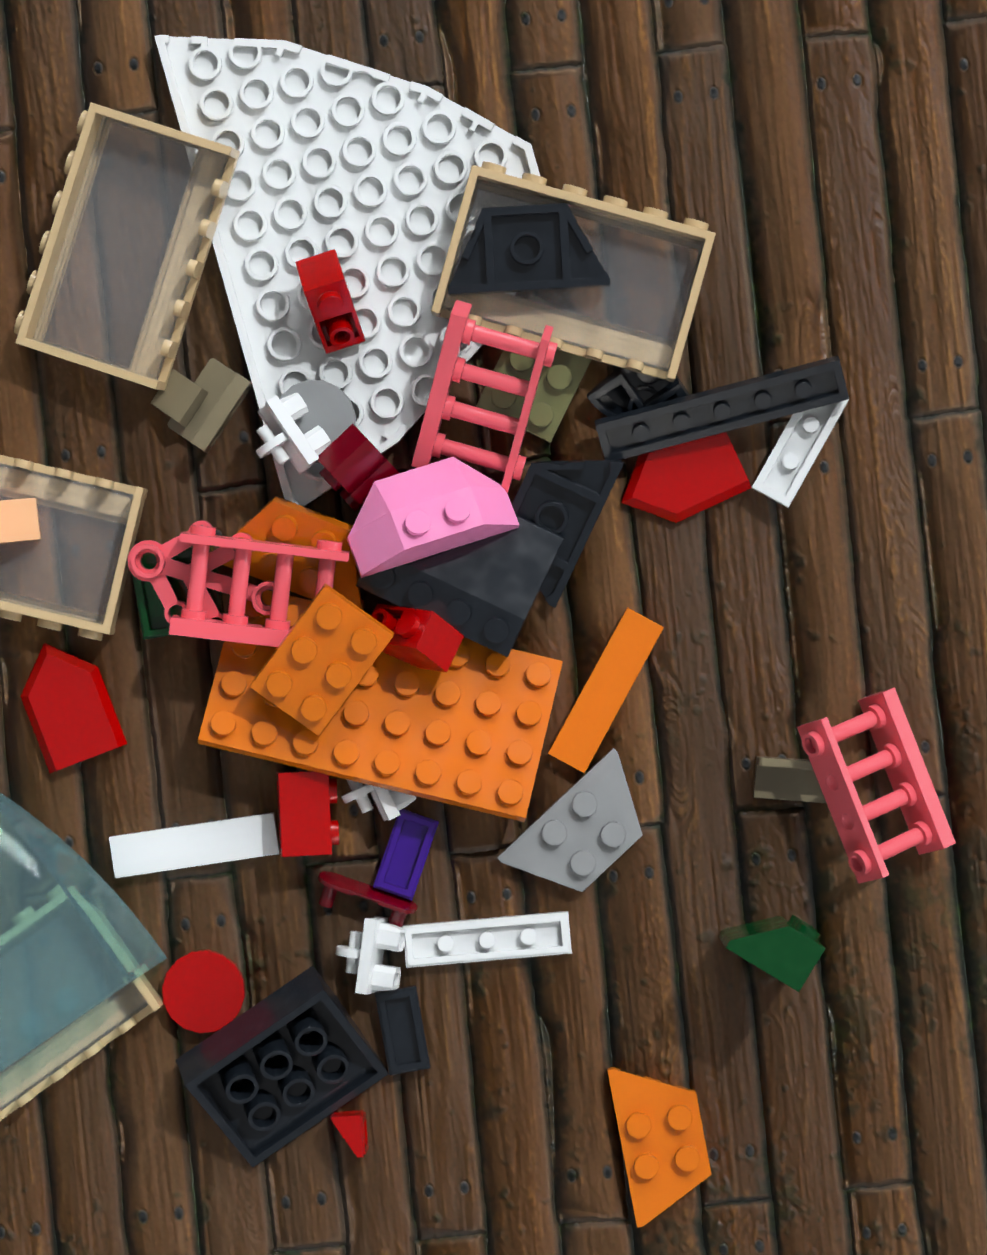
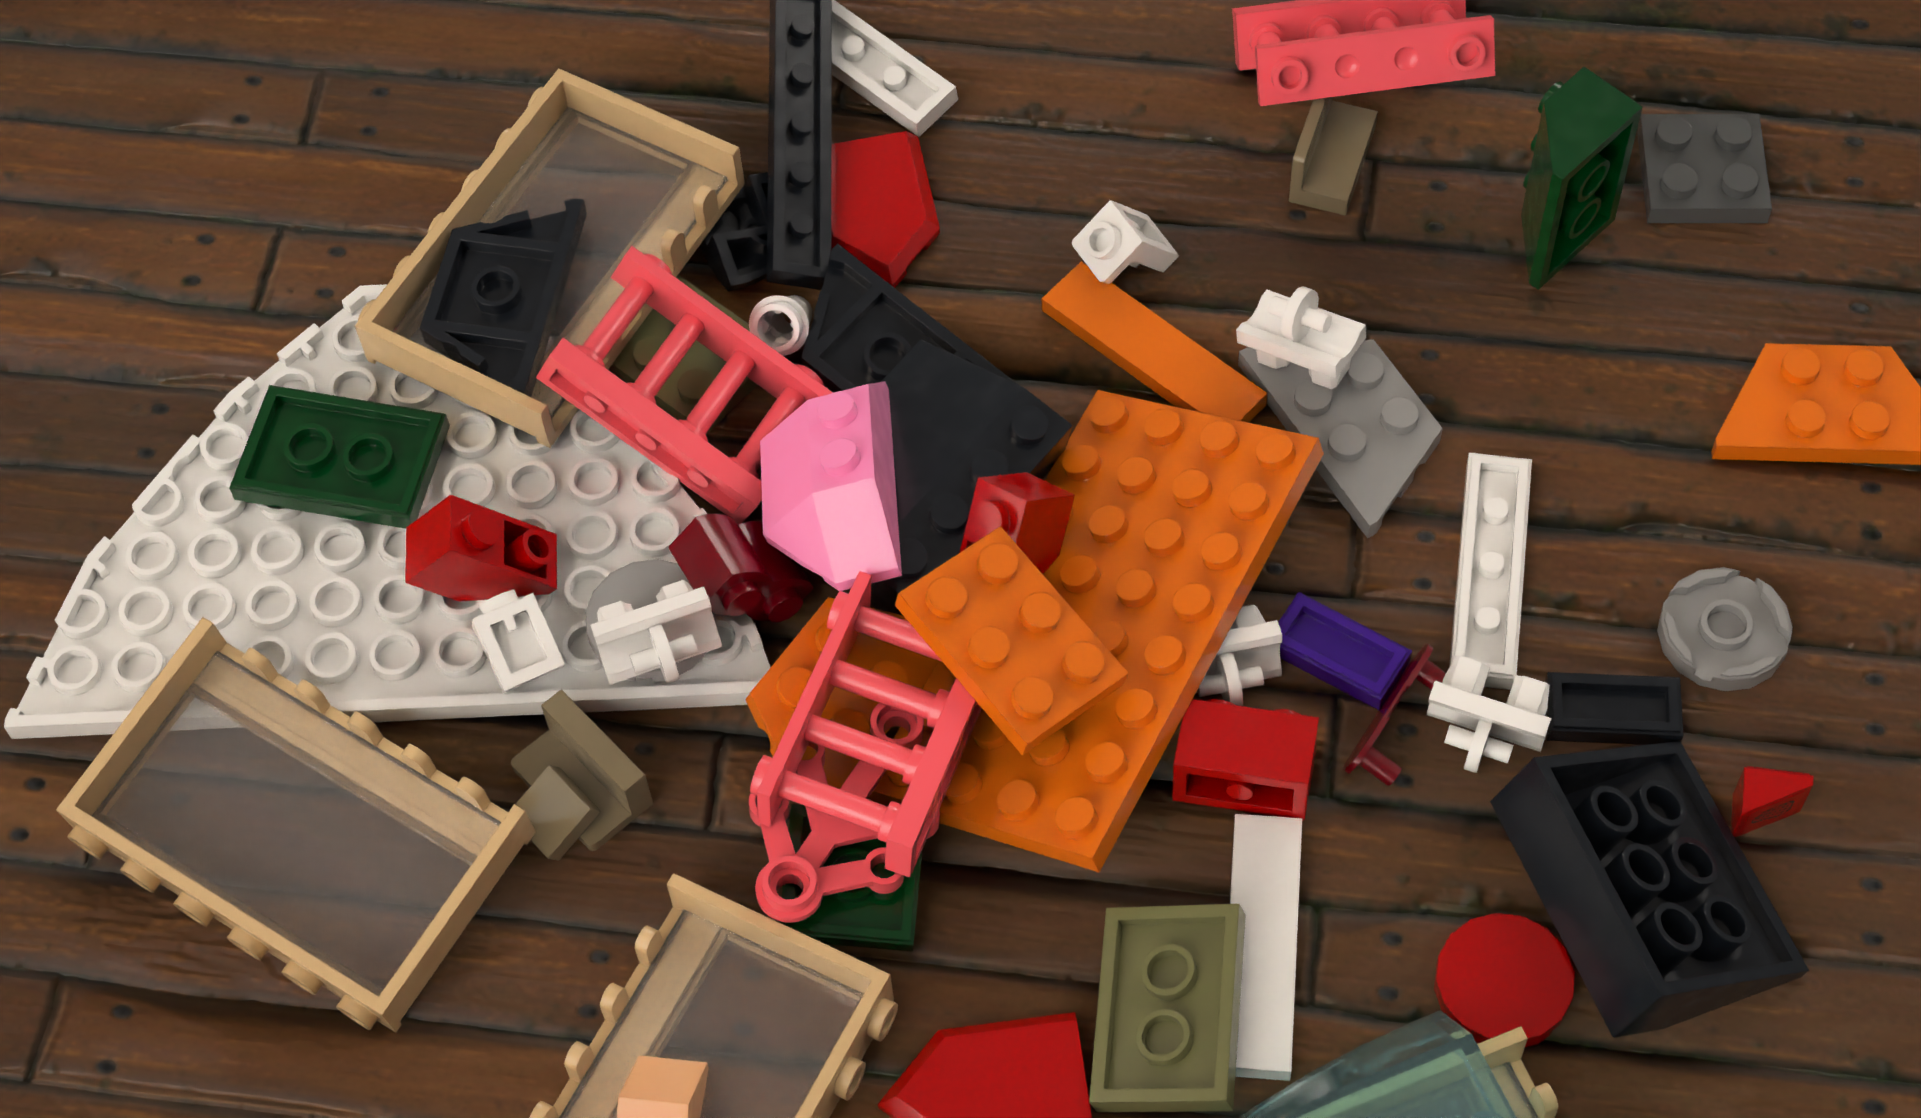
camera: 70 degrees left, 30 degrees down
none -> dark green tile [229,385,450,529]
none -> white bracket [471,589,565,693]
none -> white cone [749,295,812,356]
none -> white bracket [1072,200,1179,284]
none -> olive plate [1089,904,1246,1112]
none -> white hips [1236,286,1366,389]
none -> dark grey plate [1637,114,1772,223]
none -> light grey tile [1657,567,1793,691]

